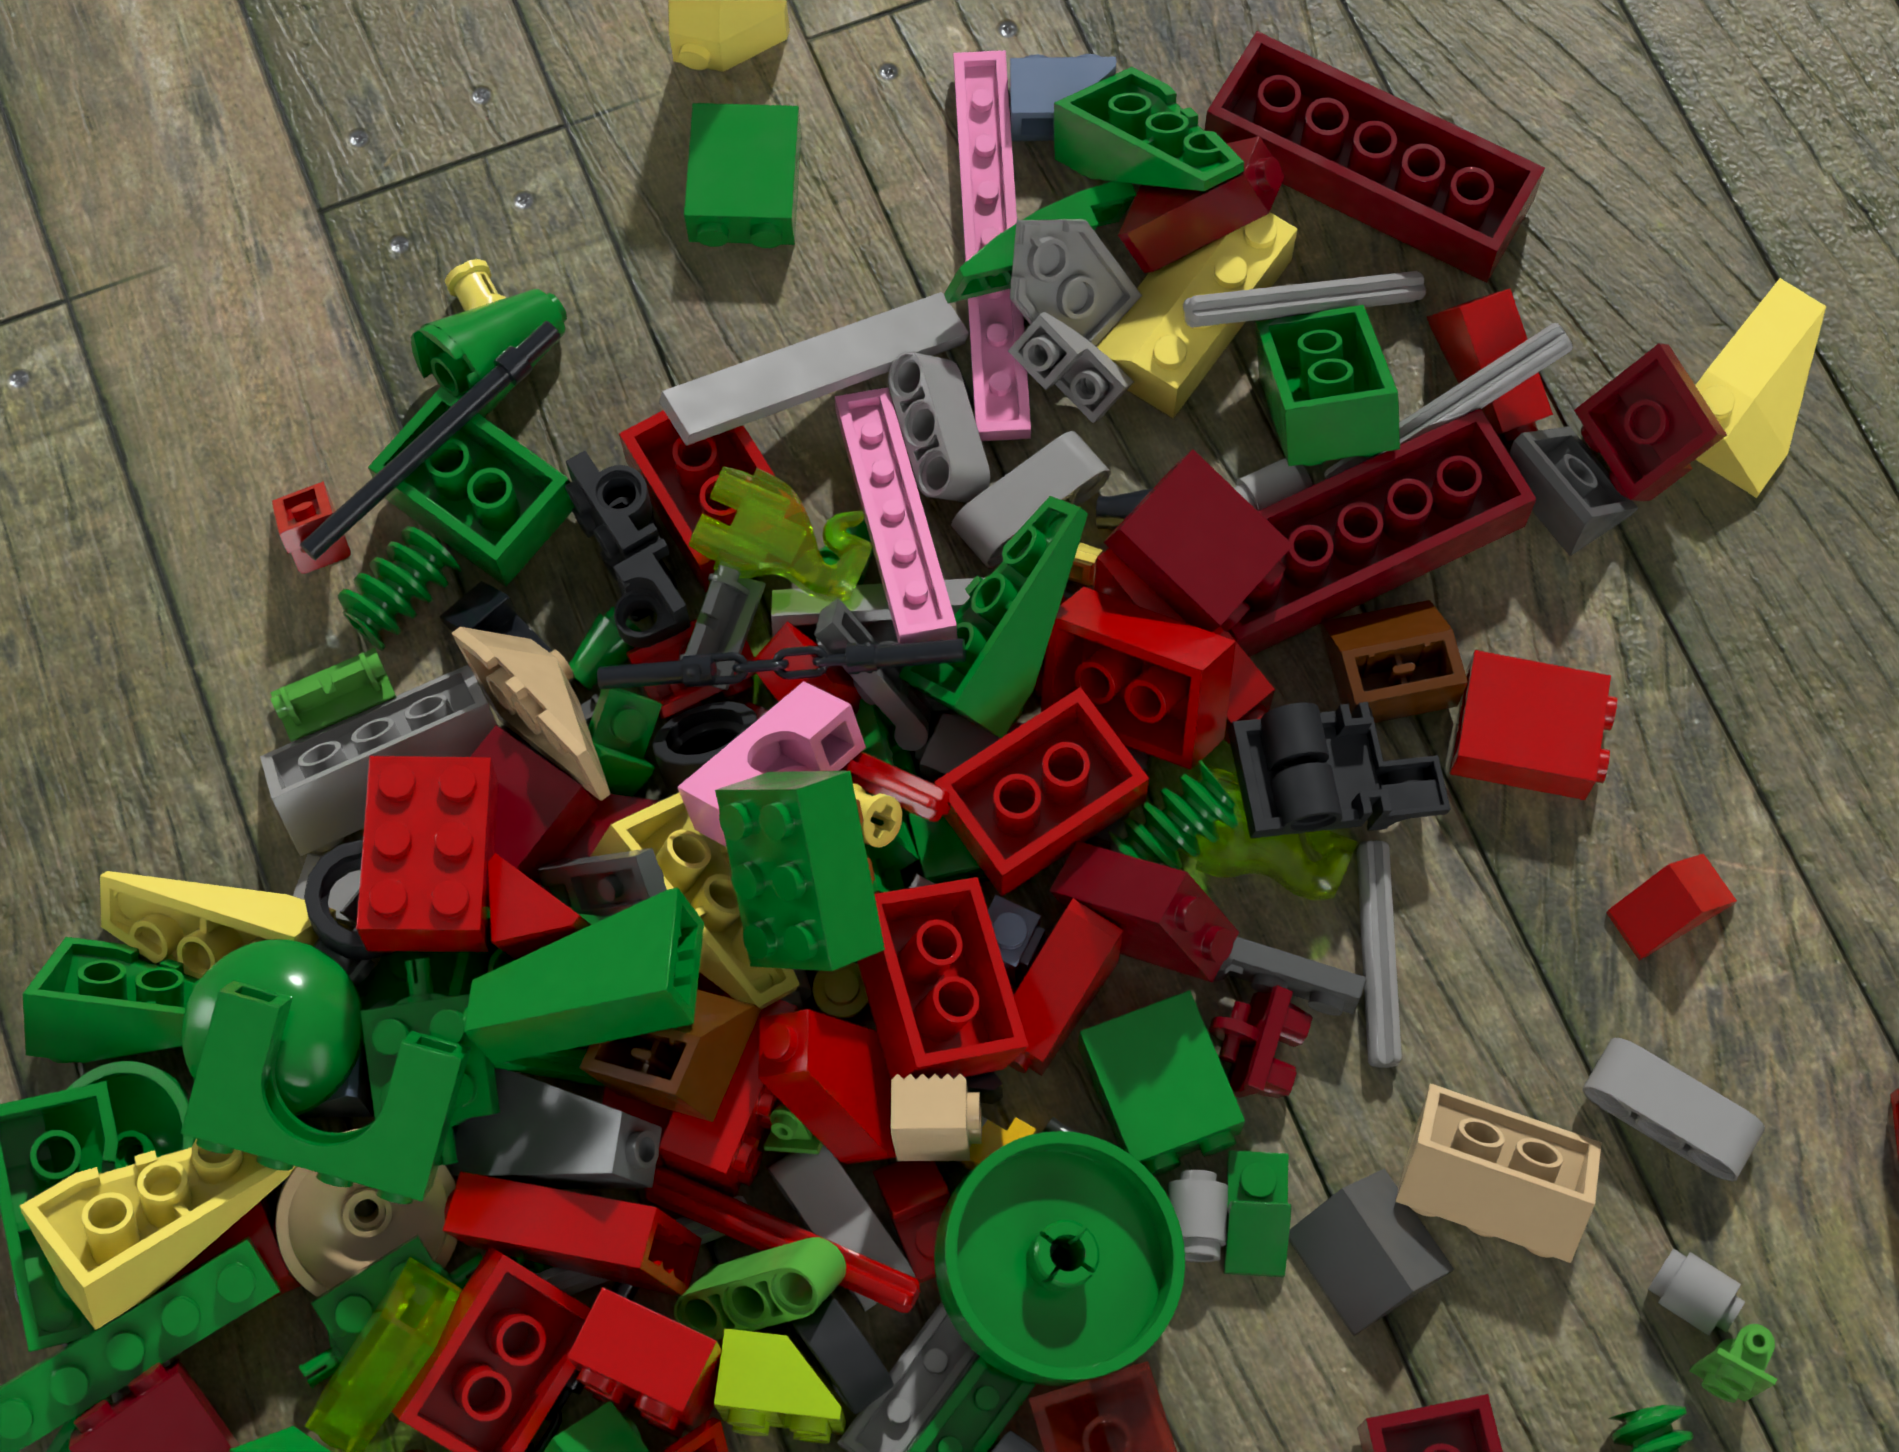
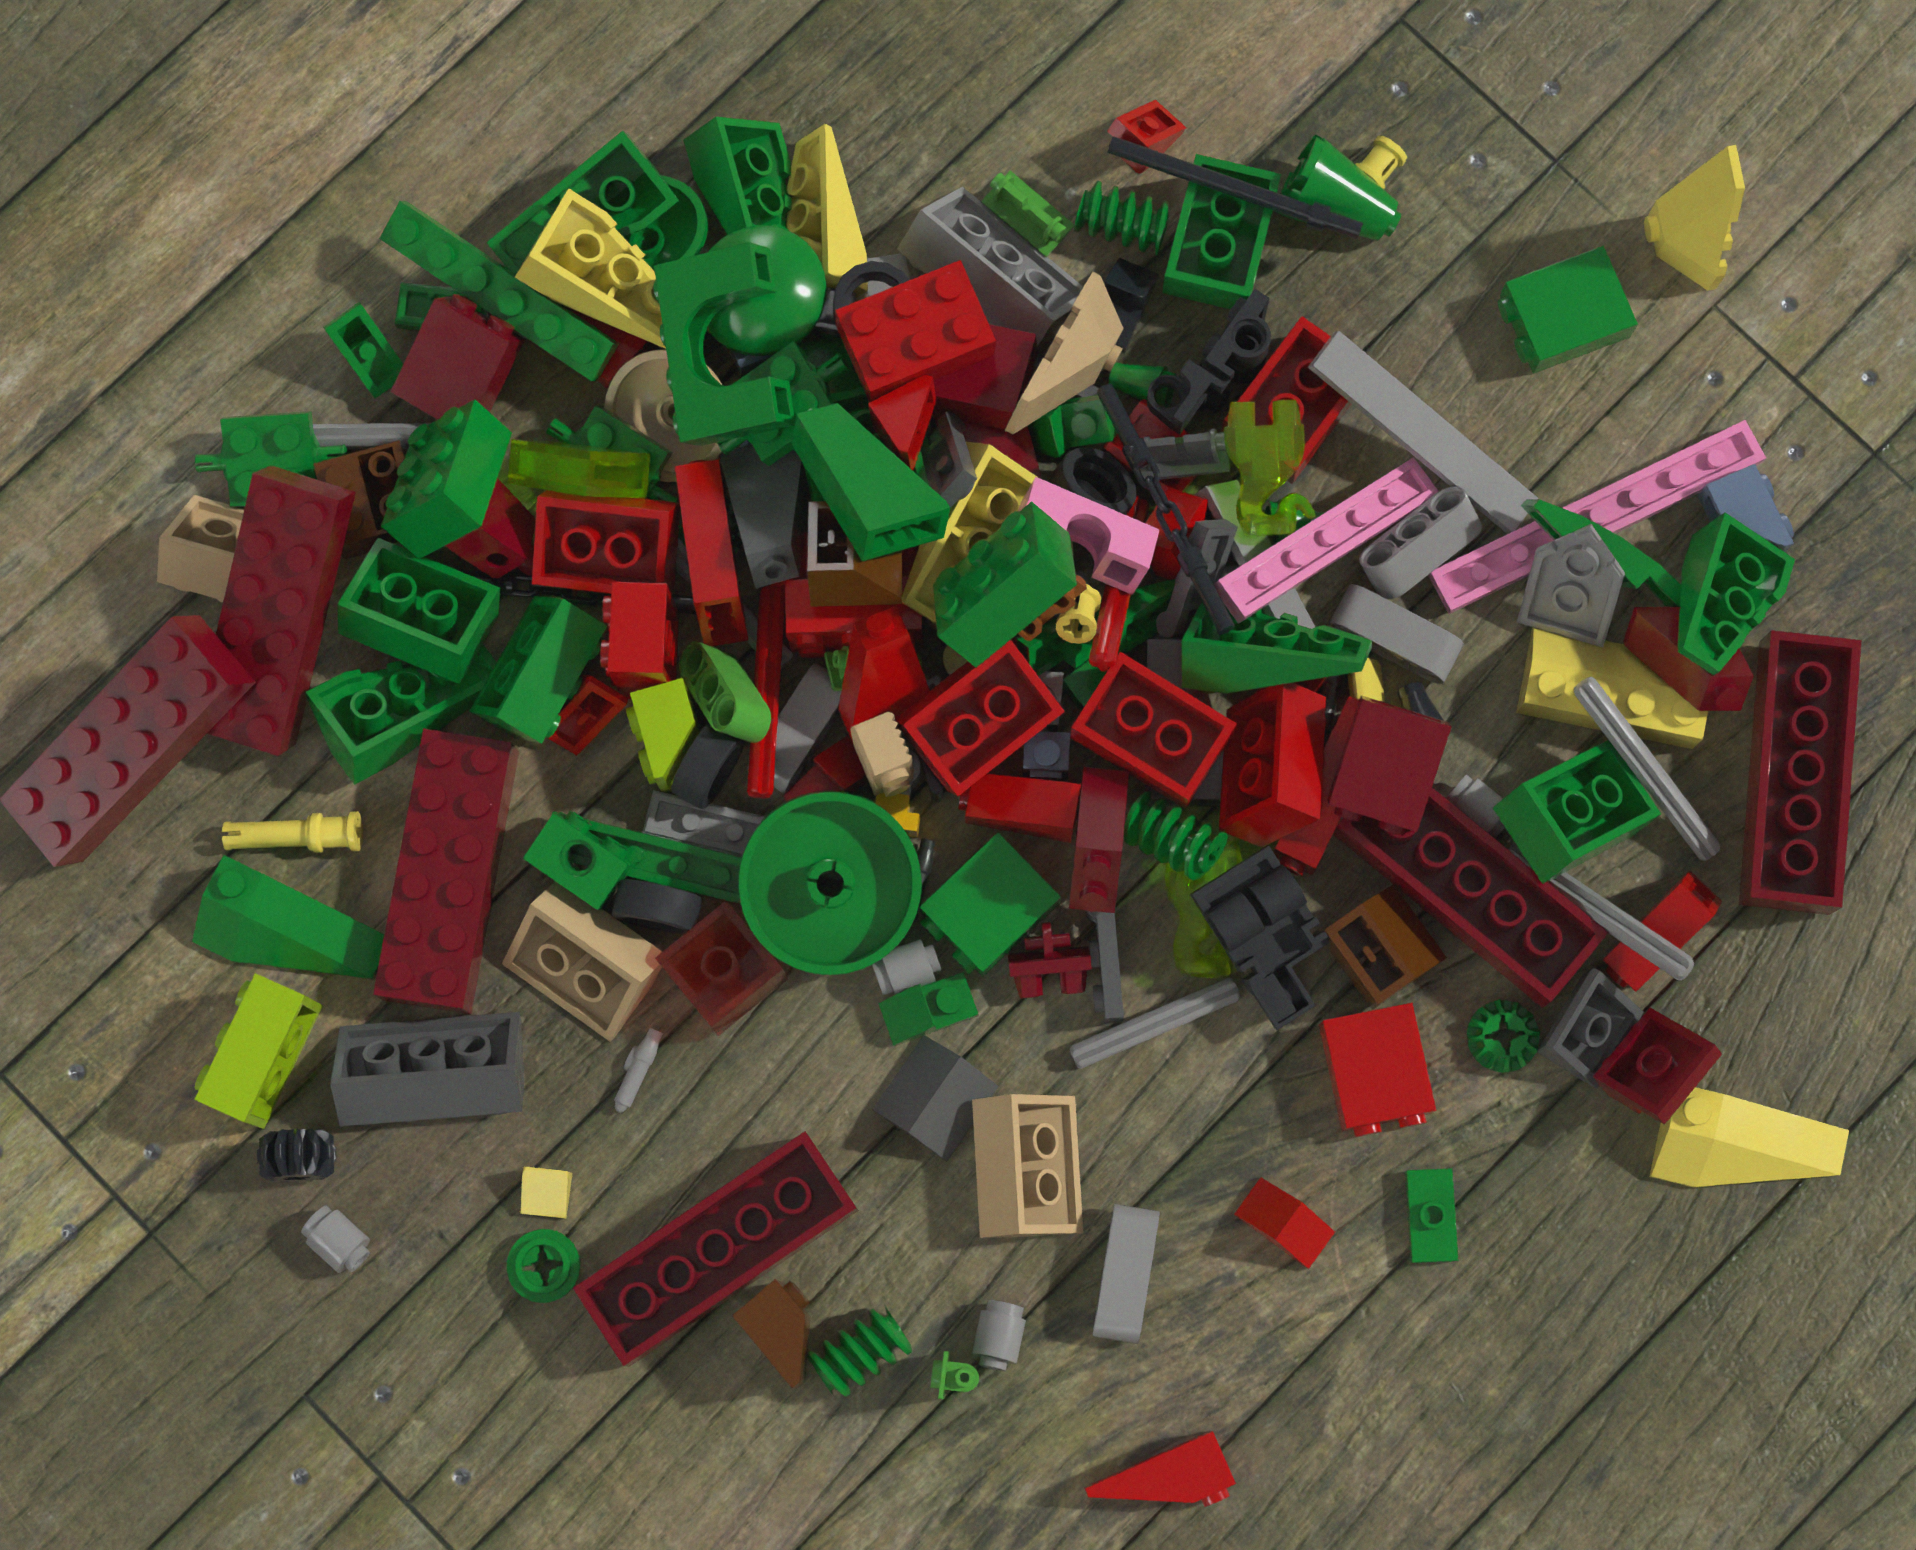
camera: 70 degrees right, 10 degrees up
light grey slope [1008,312,1134,423] -> none
none -> green plate [1405,1168,1459,1263]
none -> green gear [1466,999,1541,1073]

